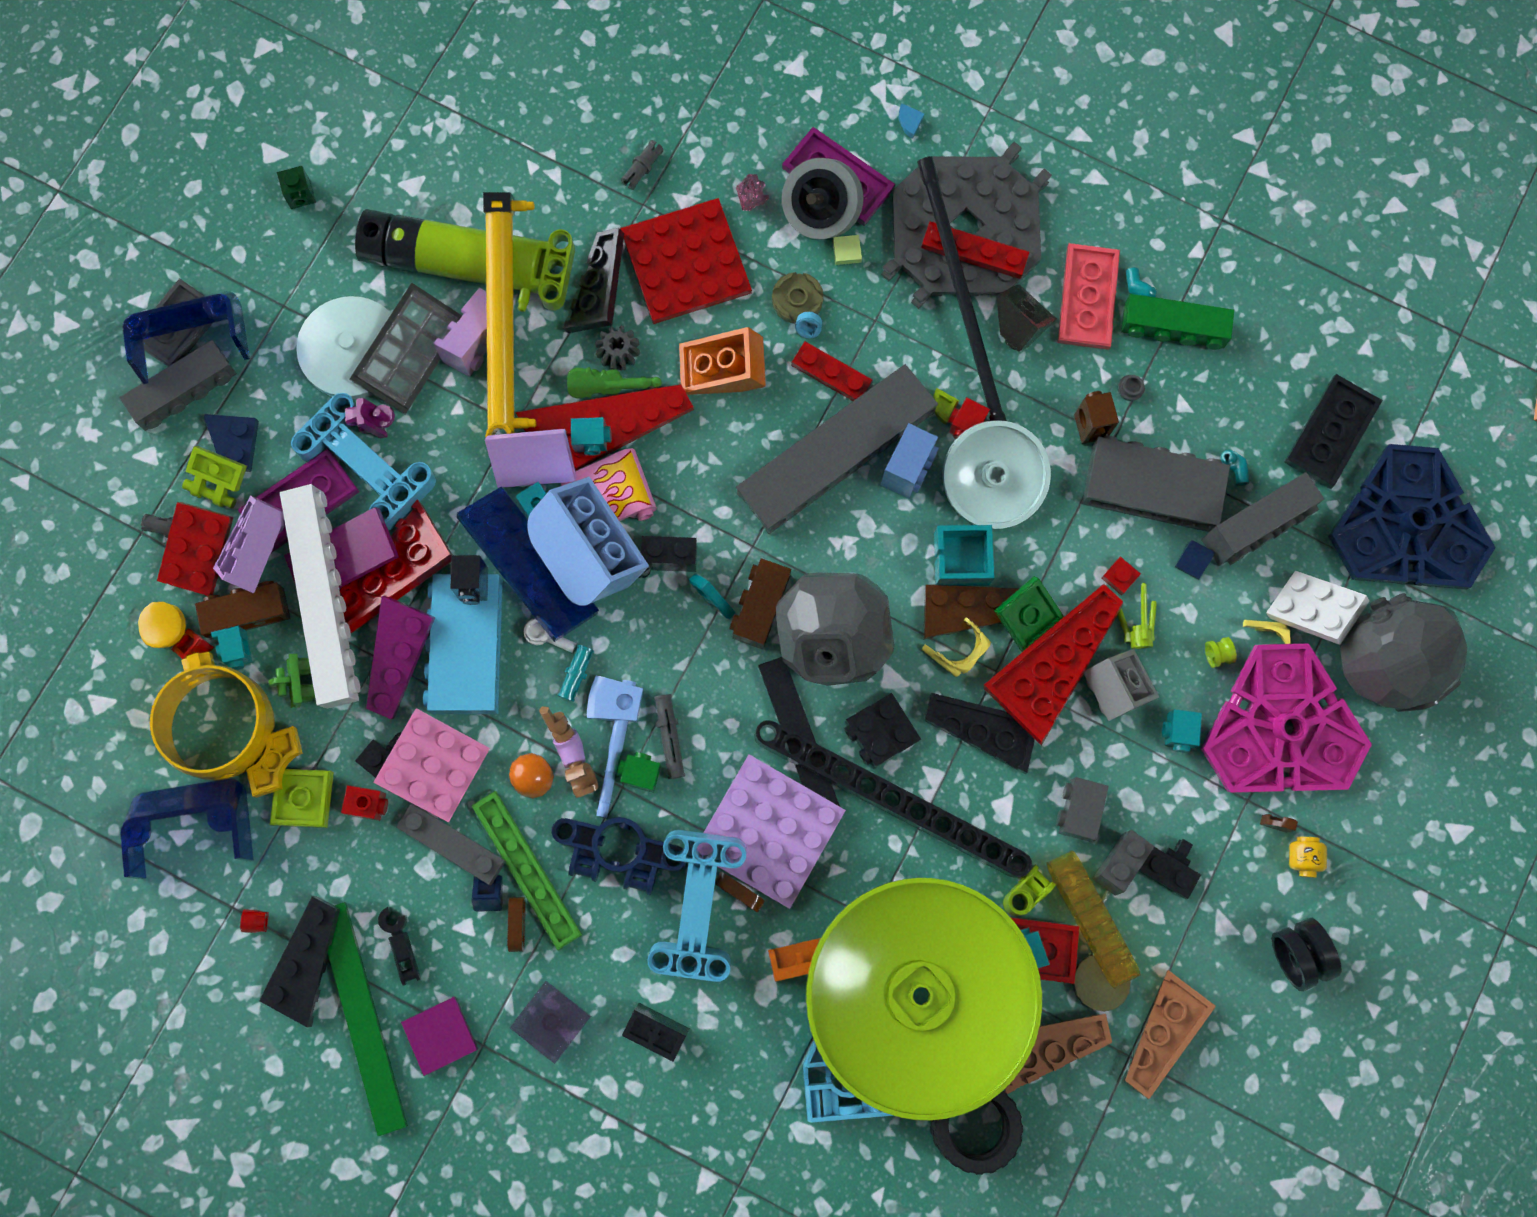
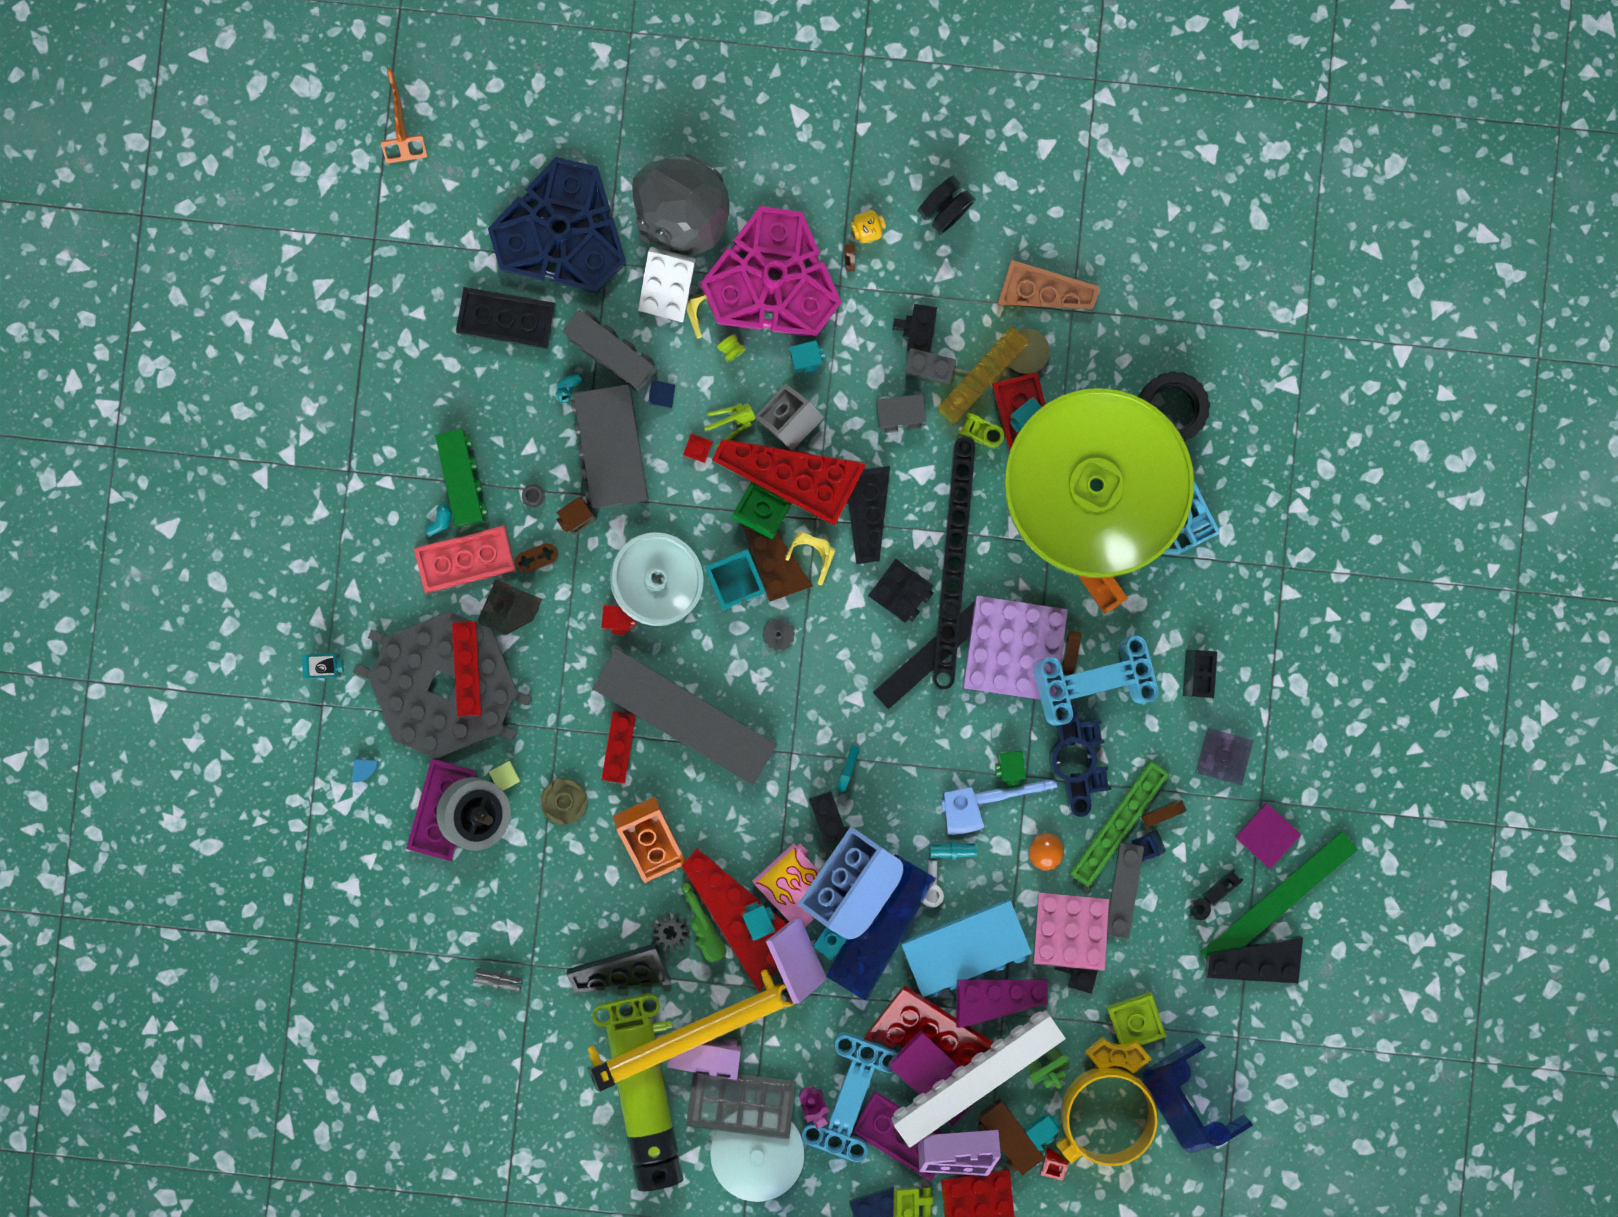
camera: 110 degrees left, 10 degrees up
yellow piece [138,602,186,648] -> none
red hose [240,909,269,933] -> none
red brick [341,785,388,821] -> none
black brick [450,555,488,605] -> none
medium nougat piece [539,706,598,798] -> none
red plate [620,198,752,325] -> none
dark grey pin [654,694,685,779] -> none
reddish brown brick [729,558,792,649] -> none
clear pink tile [736,174,769,211] -> none
dark grey rock [776,572,895,686] -> none
medium azure tile [795,312,822,338] -> none
medium blue brick [881,423,939,499] -> none
black piece [917,156,1007,421] -> none
lime tile [933,388,960,425] -> none
nougat wing [1004,1013,1112,1094] -> none
none -> slope [302,654,344,679]
none -> reddish brown beam [515,543,559,573]
none -> dark grey piece [763,619,795,651]

